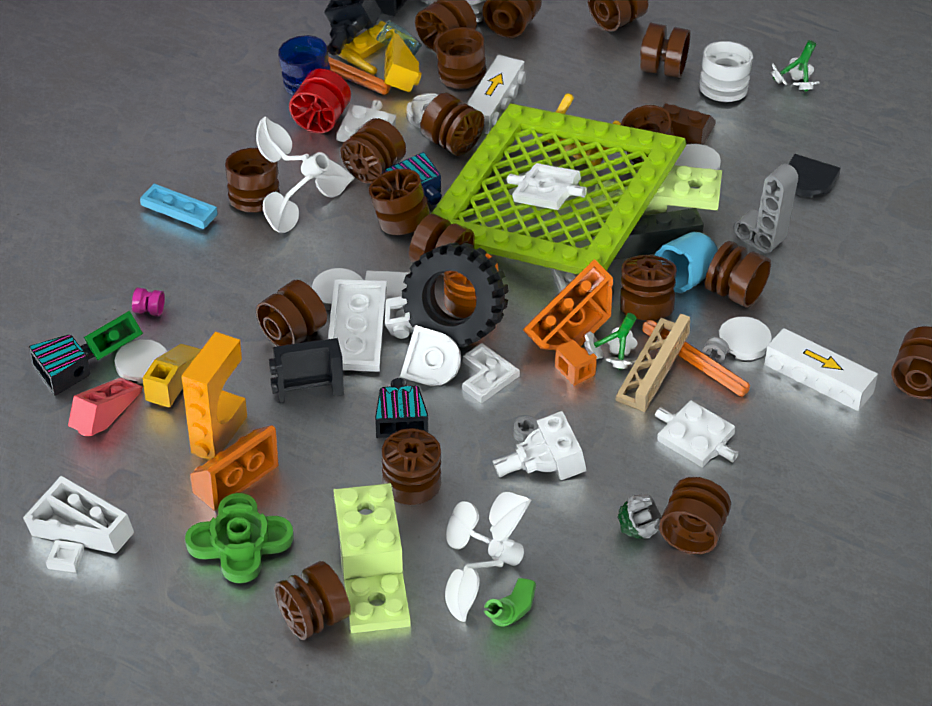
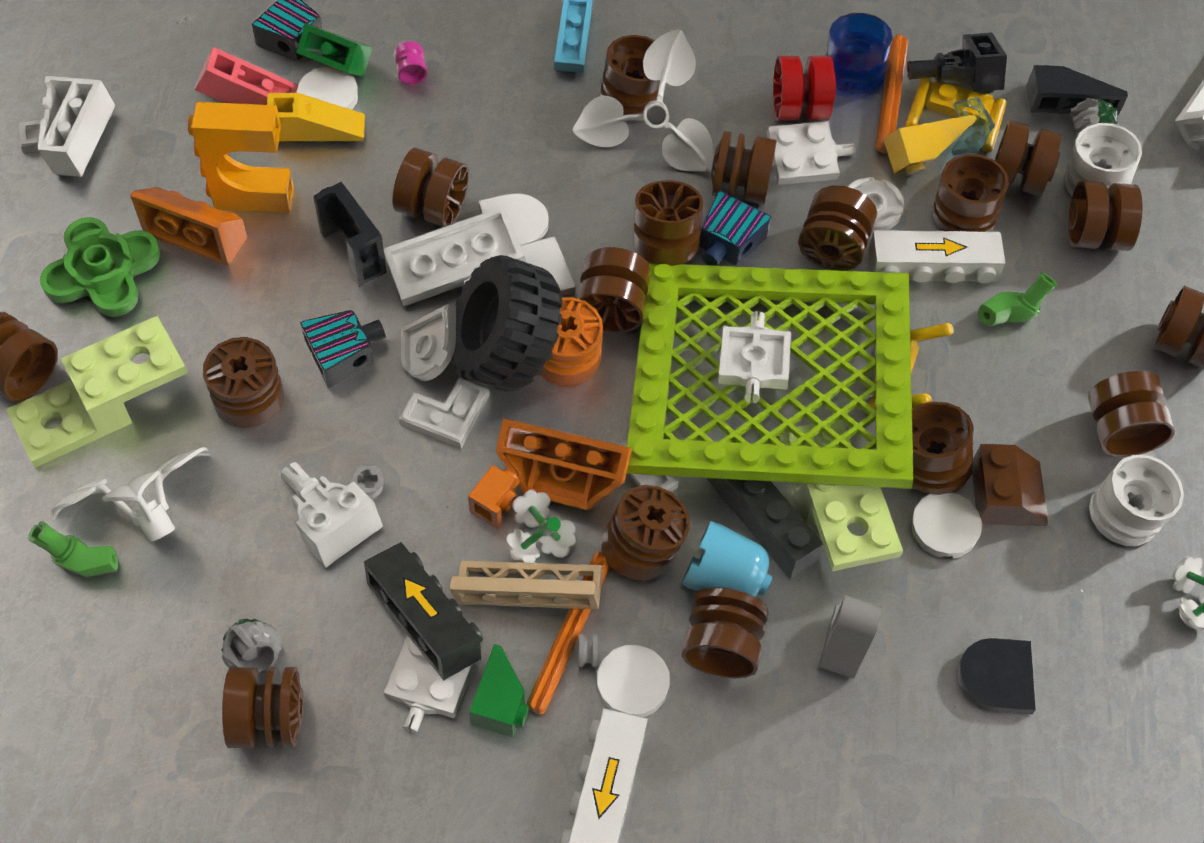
camera: 65 degrees right, 15 degrees up
none -> pearl dark grey brick [364,542,483,681]
none -> green slope [469,644,529,738]
none -> bright green arm [978,272,1057,326]

